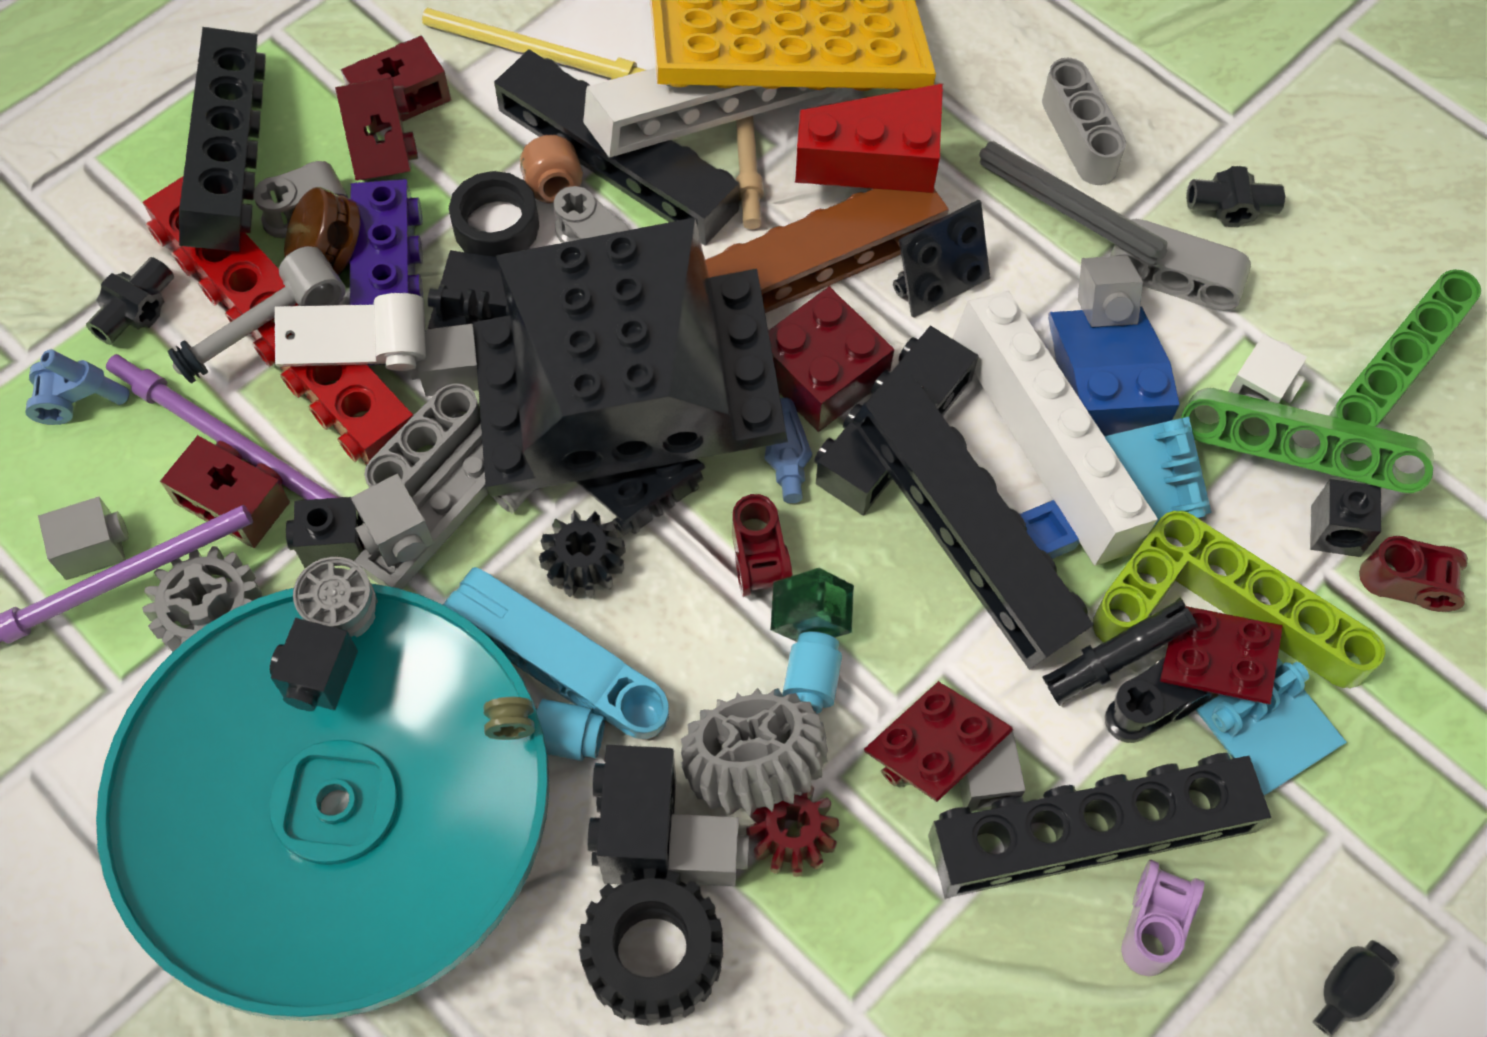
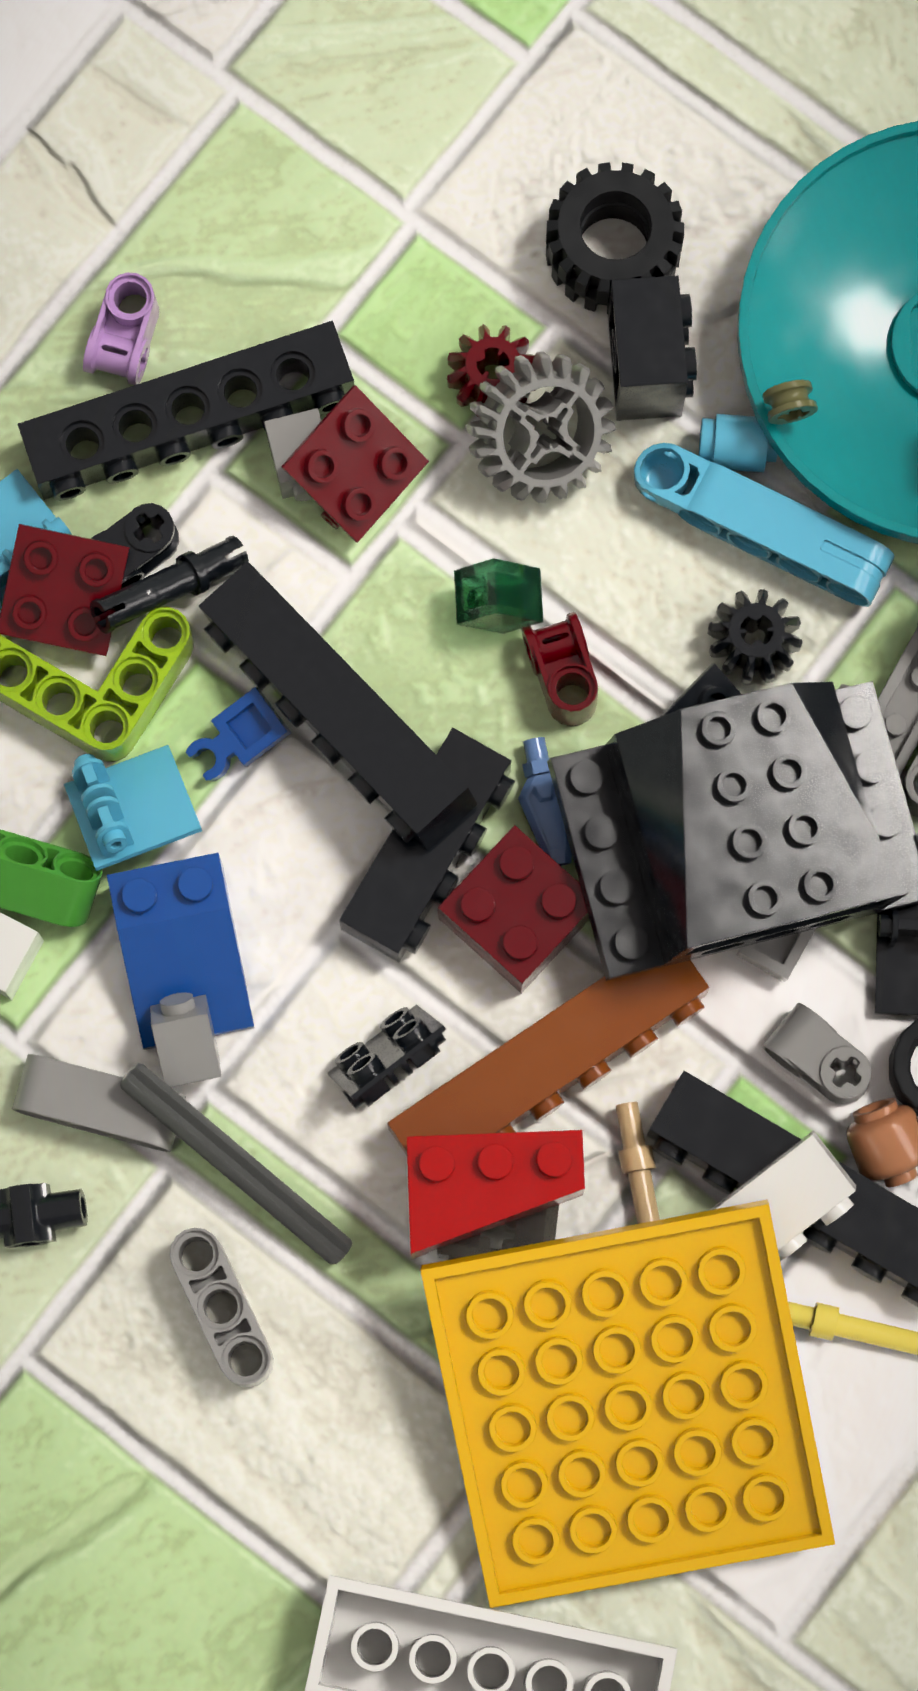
camera: 175 degrees right, 15 degrees up
light grey brick [668,814,749,886] -> none
medium azure brick [782,632,842,714] -> none
white brick [952,290,1158,566] -> none

